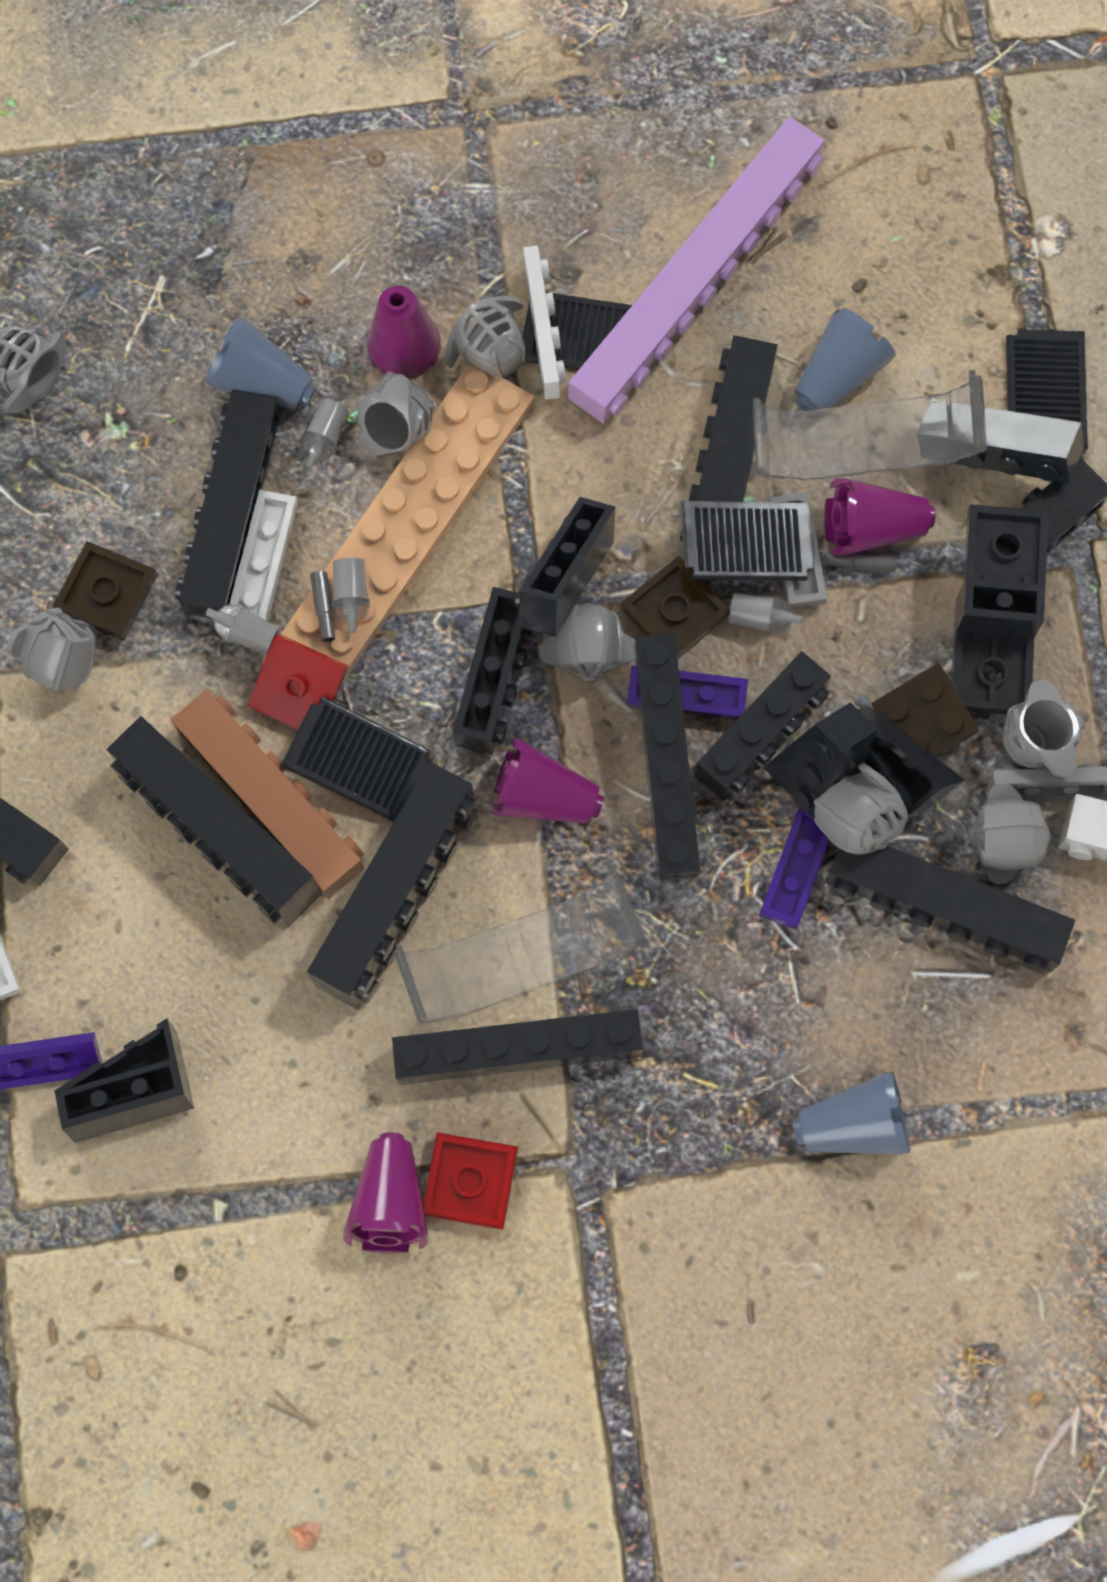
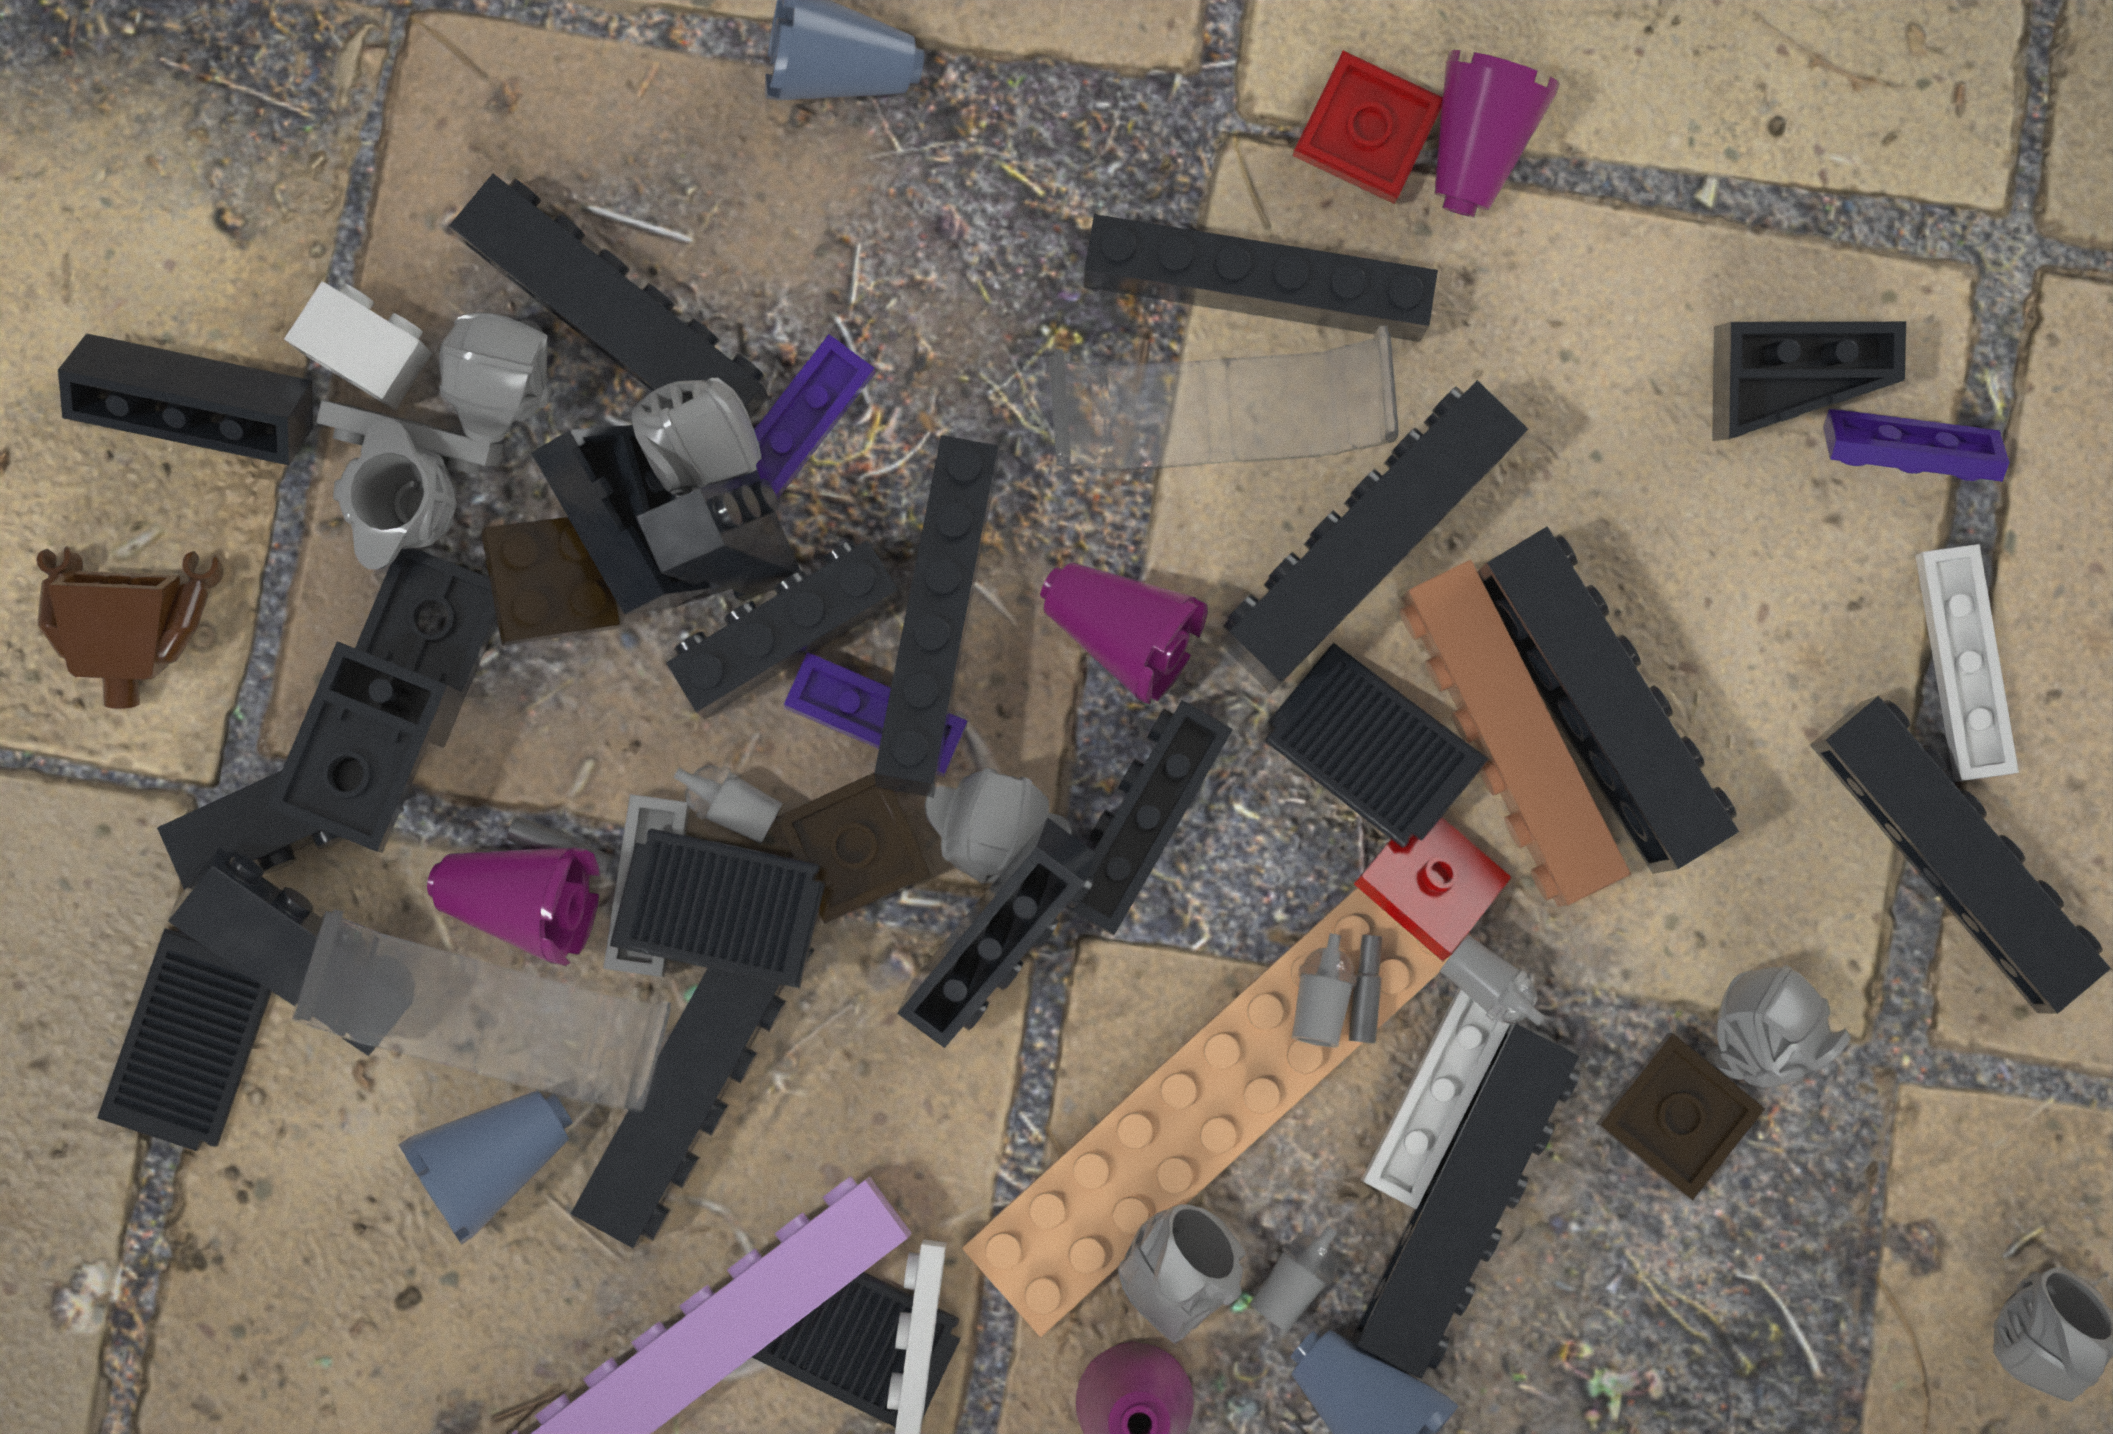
camera: 170 degrees left, 10 degrees up
light grey piece [445,296,526,379] -> none

